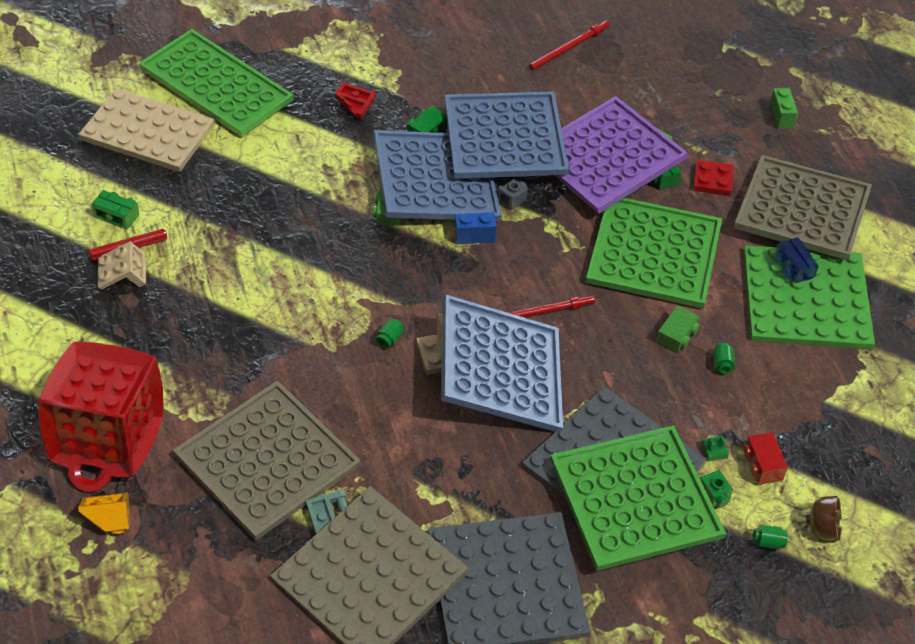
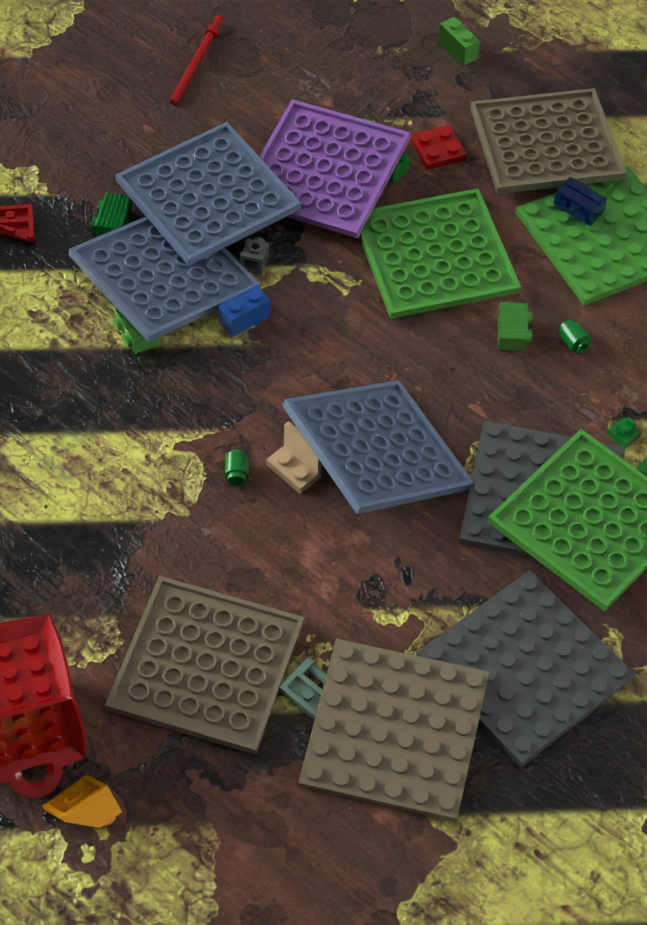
camera: 30 degrees left, 5 degrees up
red bar [508,296,595,318] -> none

